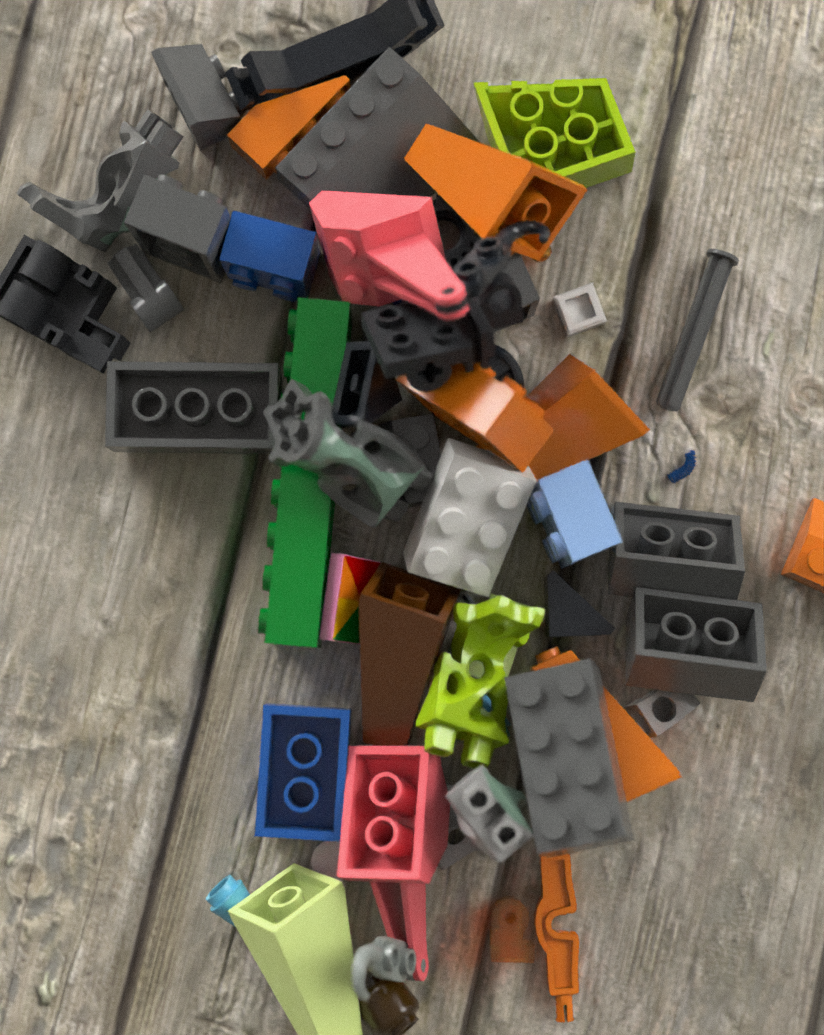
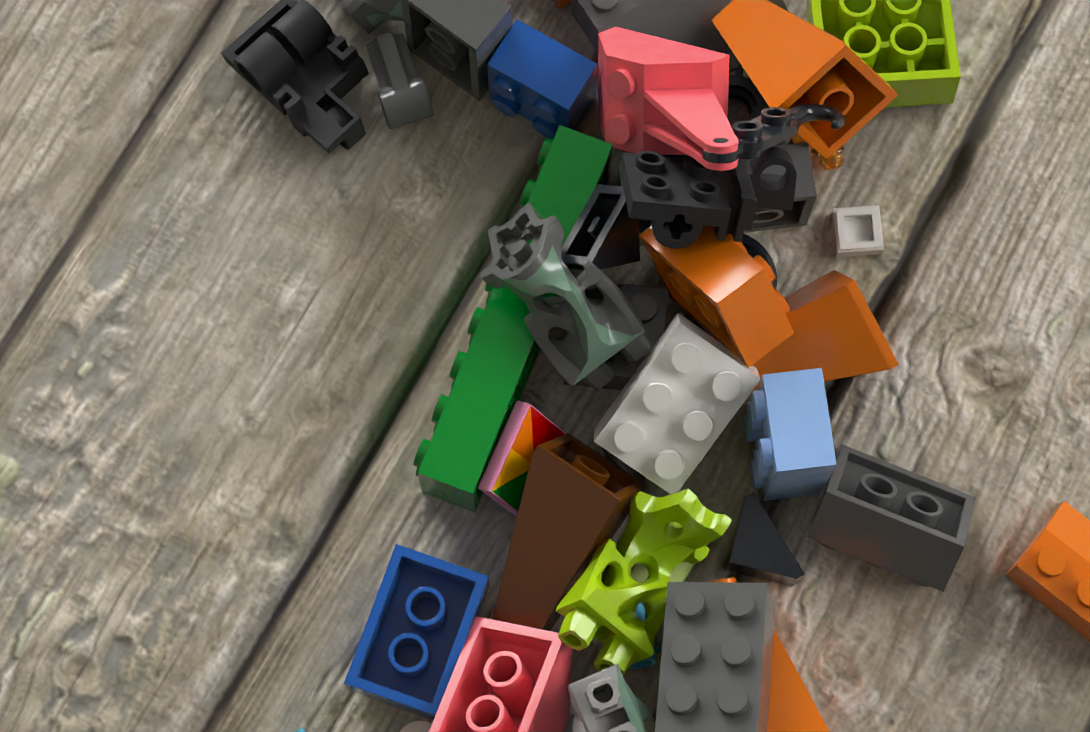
camera: 15 degrees right, 10 degrees down
dark grey brick [105,361,282,454] -> none
light grey leg [624,689,700,738] -> none
dark grey brick [625,587,767,702] -> none
dark grey axle [656,249,739,412] -> none
blue leg [667,450,697,483] -> none

